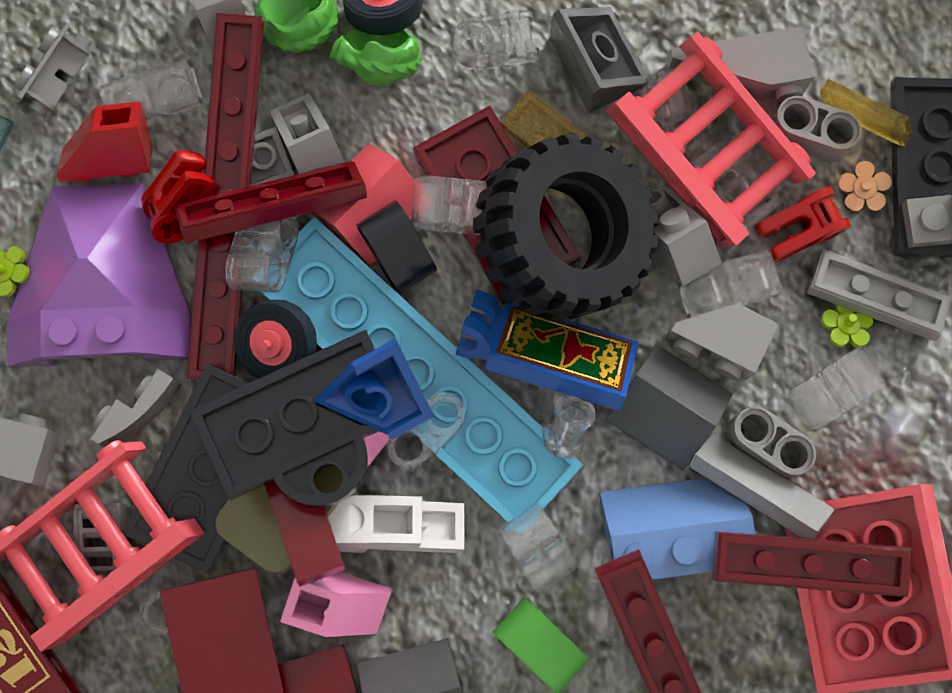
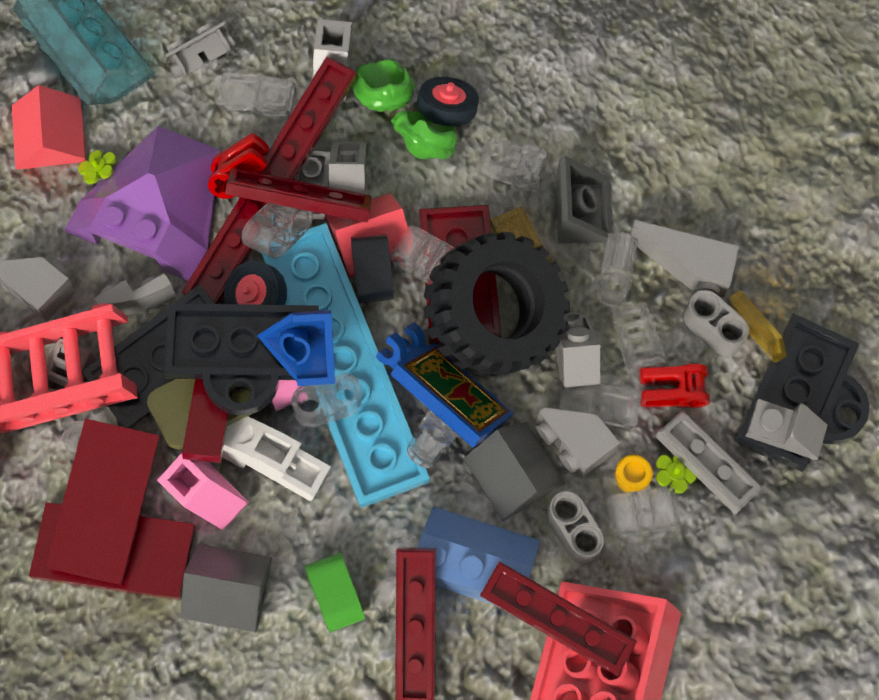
camera: 25 degrees right, 10 degrees down
red slope [57,101,153,182] -> none
clear beam [498,503,578,596] -> none
coral fence [605,31,816,249] -> none
light grey tile [689,434,835,539] -> none
light nougat plant [838,161,892,212] -> none
none -> yellow tile [614,455,653,494]

